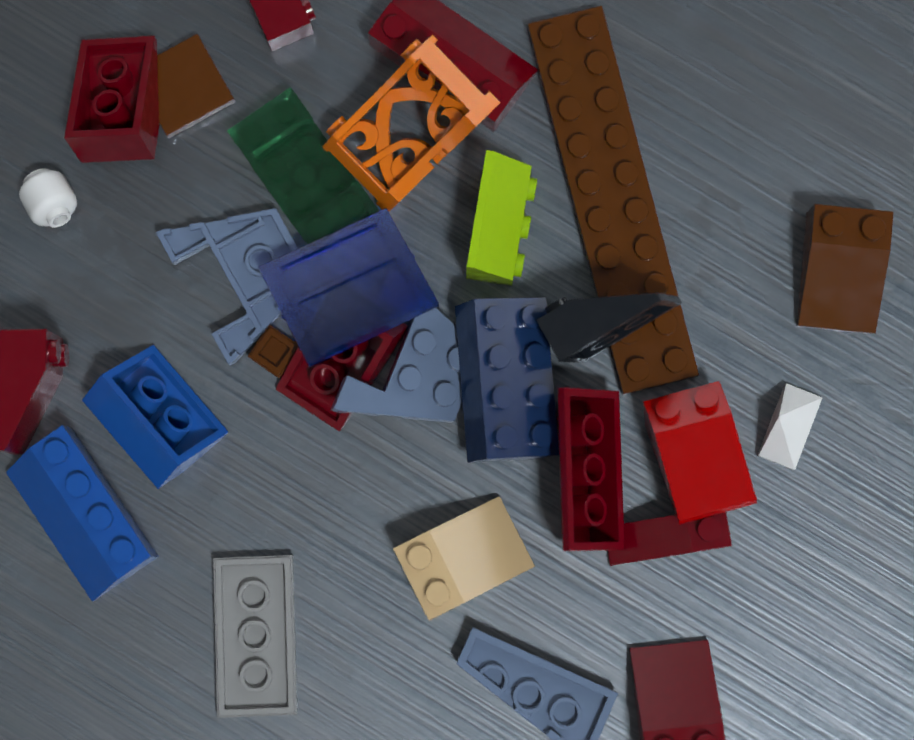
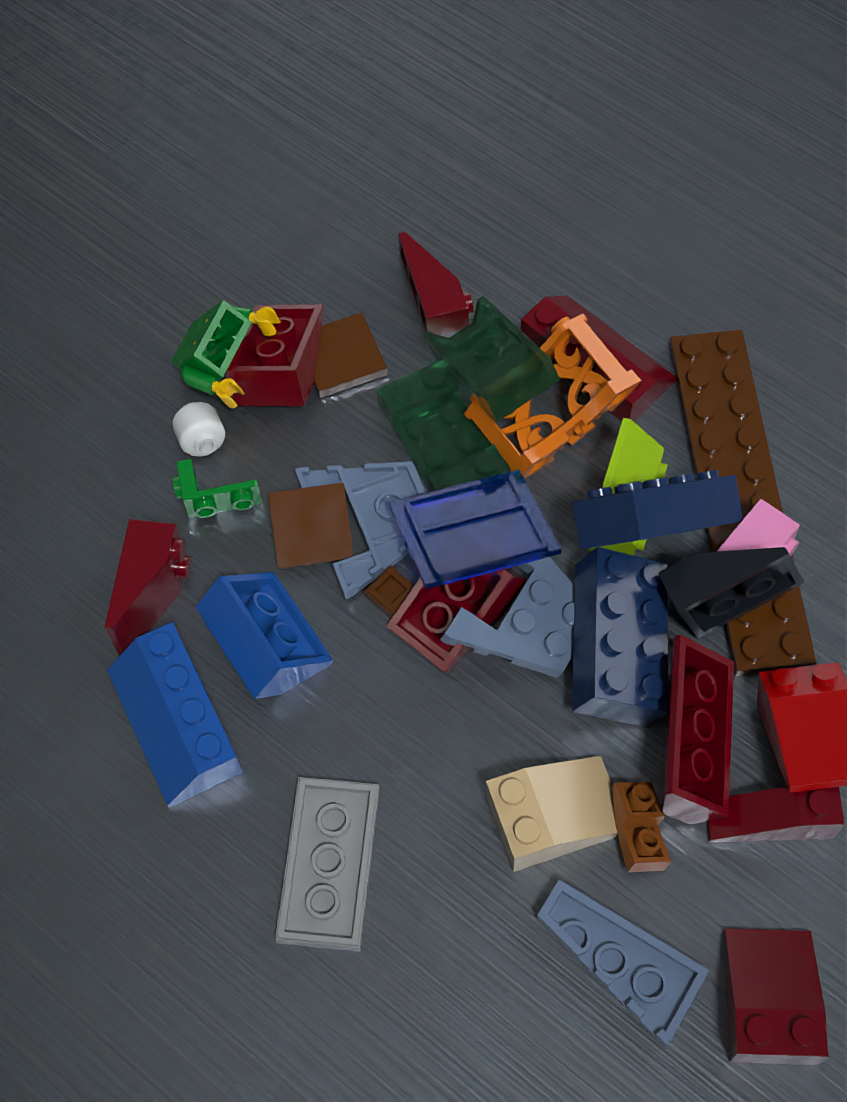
camera: 10 degrees right, 20 degrees down
none -> green torso [172,300,281,408]
none -> green bracket [172,459,262,518]
none -> reddish brown tile [268,483,354,570]
none -> clear green piece [423,296,560,422]
none -> dark blue brick [572,470,743,550]
none -> dark orange slope [613,782,671,872]
none -> bright pink slope [717,499,800,557]

